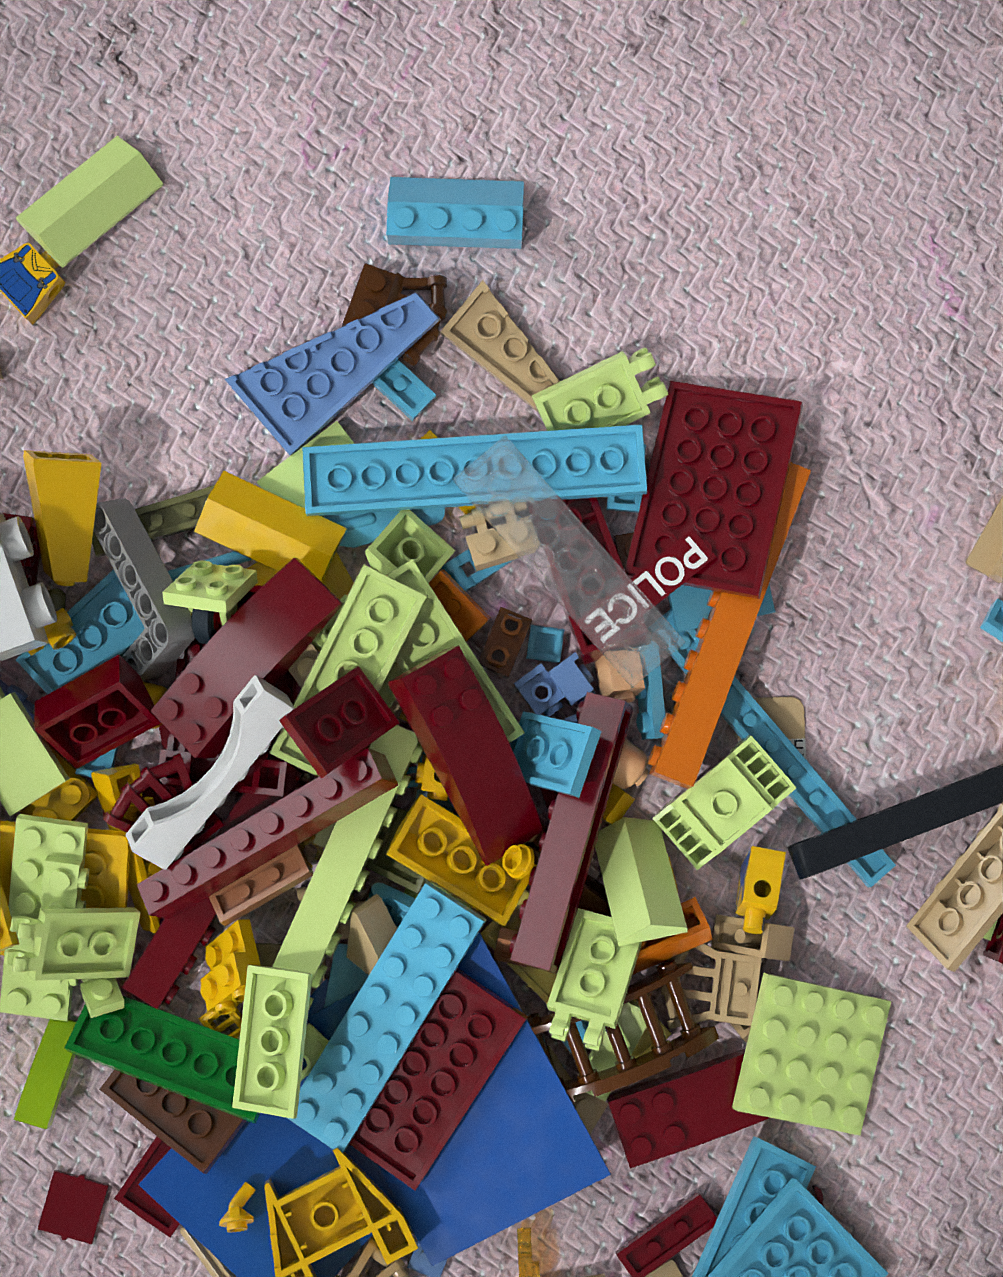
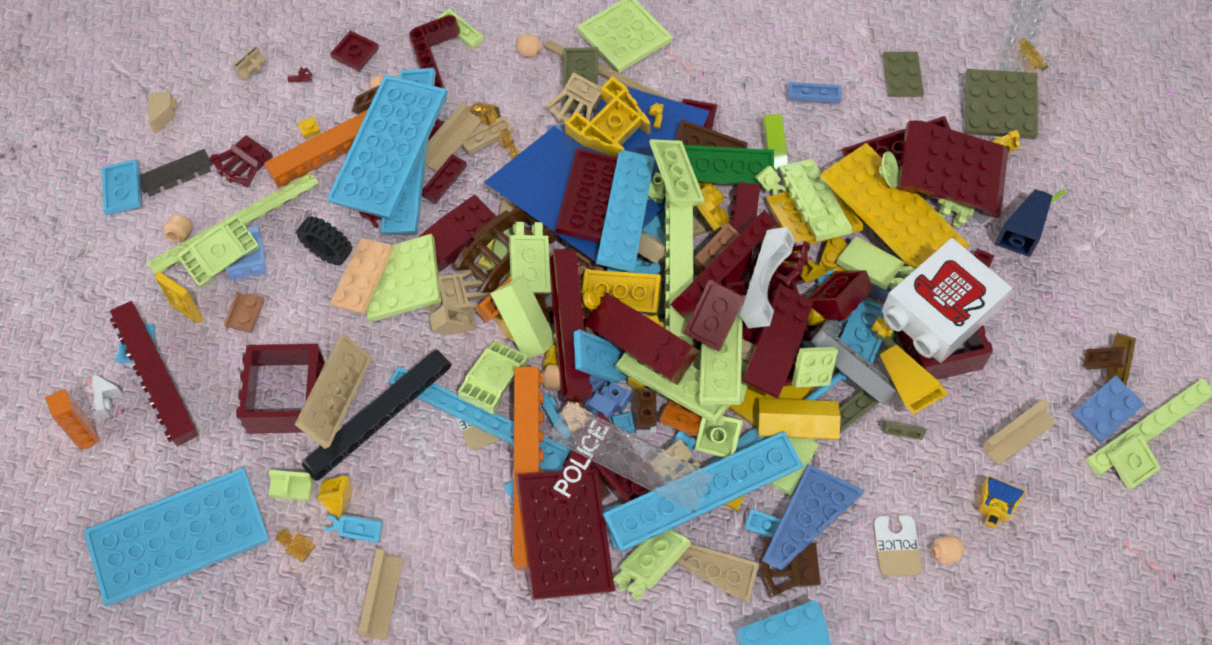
camera: 160 degrees right, 25 degrees down
yellowish green tile [4,907,141,981] -> none
yellowish green slope [16,136,163,268] -> none
dark red piece [38,1170,109,1244] -> none
yellow torso [735,846,786,934] -> none
none -> black wheel [296,216,353,265]
none -> light nougat plate [330,238,394,315]
none -> piece [873,515,922,577]
none -> olive slope [883,420,927,440]
none -> light nougat head [931,535,965,564]

